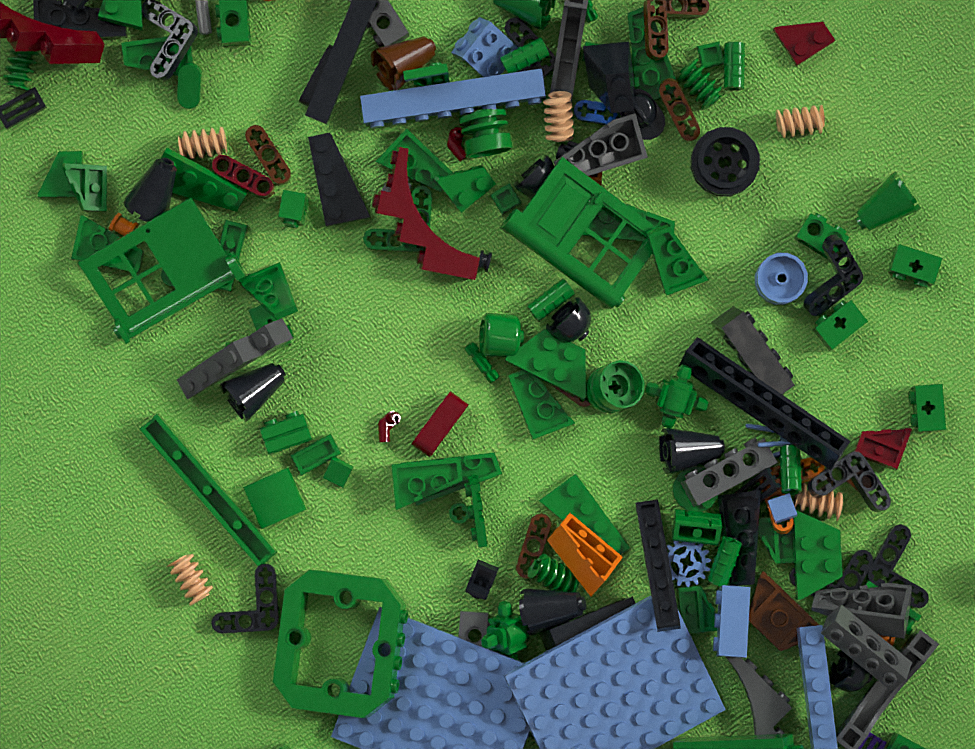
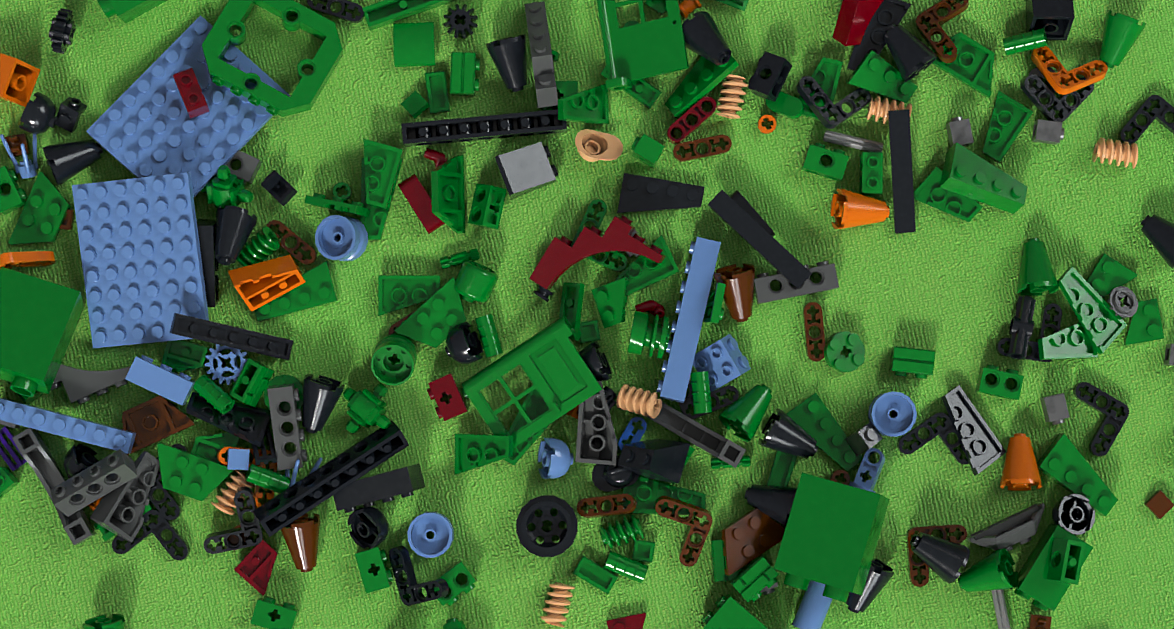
camera: 105 degrees right, 0 degrees up
none -> dark red brick [173,68,209,119]
none -> reddish brown cone [281,513,320,572]
none -> medium blue wheel [315,215,368,261]
none -> black cylinder [348,507,389,549]
none -> black brick [401,109,567,147]
none -> dark red brick [427,374,468,421]
none -> green wing [431,155,465,234]
none -> black gear [444,4,478,39]
none -> green brick [468,184,507,229]
none -> slope [495,142,558,199]
none -> medium blue cylinder [538,438,574,479]
none -> green plate [559,282,585,341]
none -> green tile [573,555,618,594]
none -> light nougat piece [575,129,623,162]
none -> black brick [748,51,792,102]
none -> orange bush [758,115,777,134]

